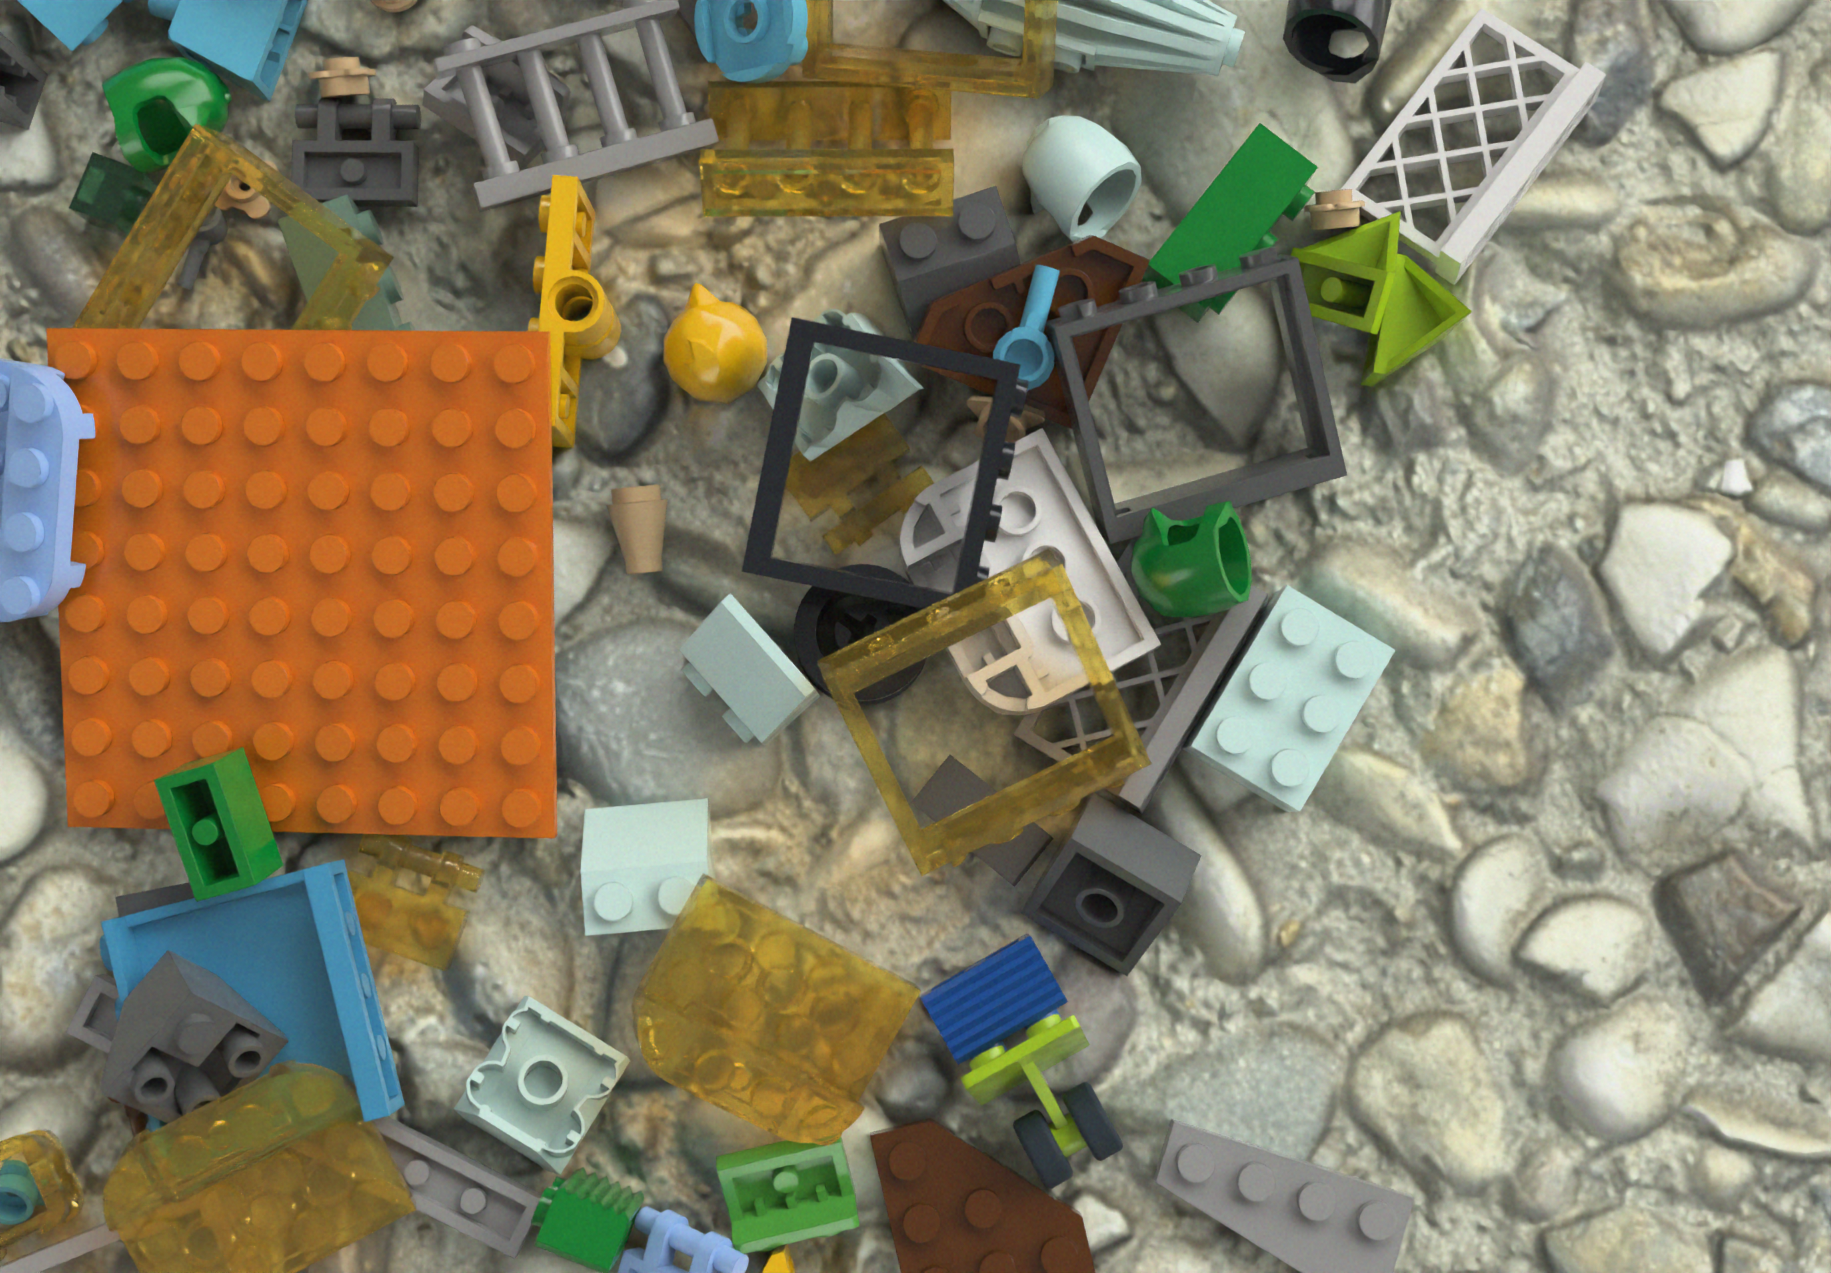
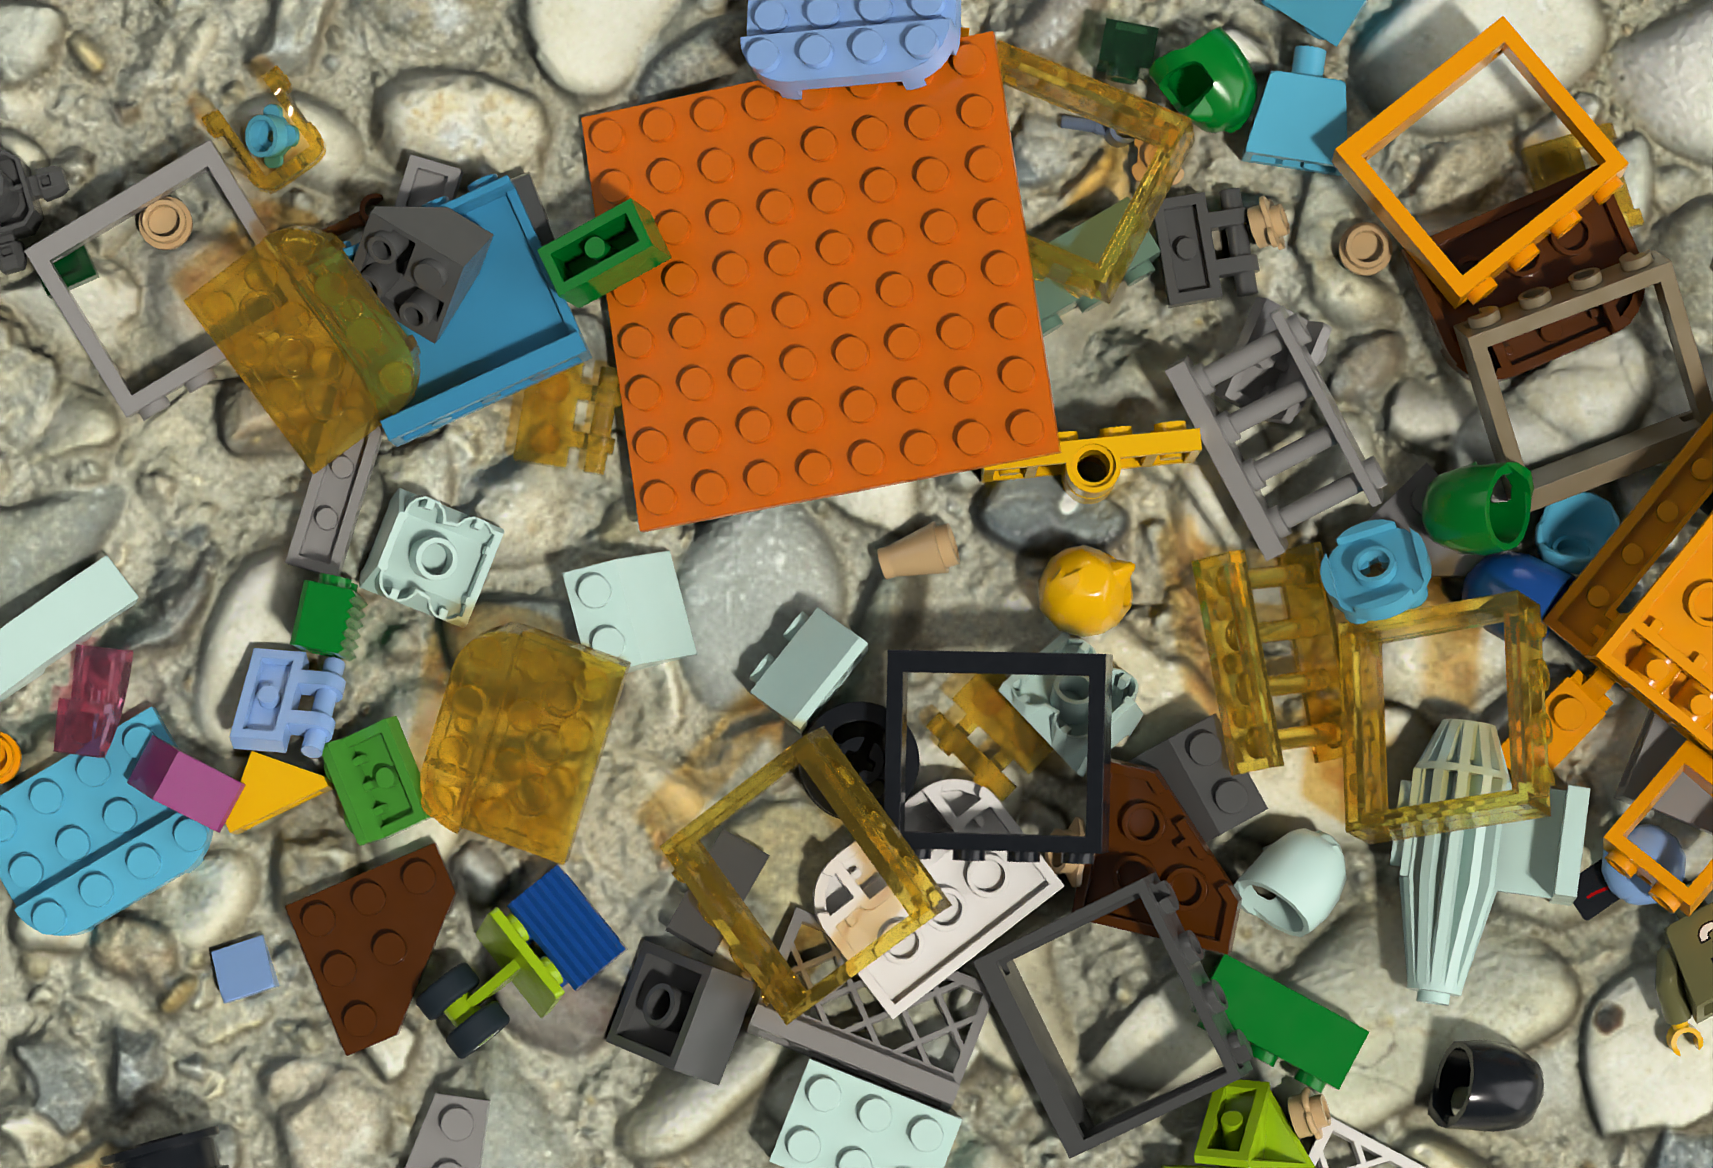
camera: 85 degrees right, 0 degrees up
medium azure plate [993,265,1060,391] -> none
green piece [1131,500,1252,618] -> none

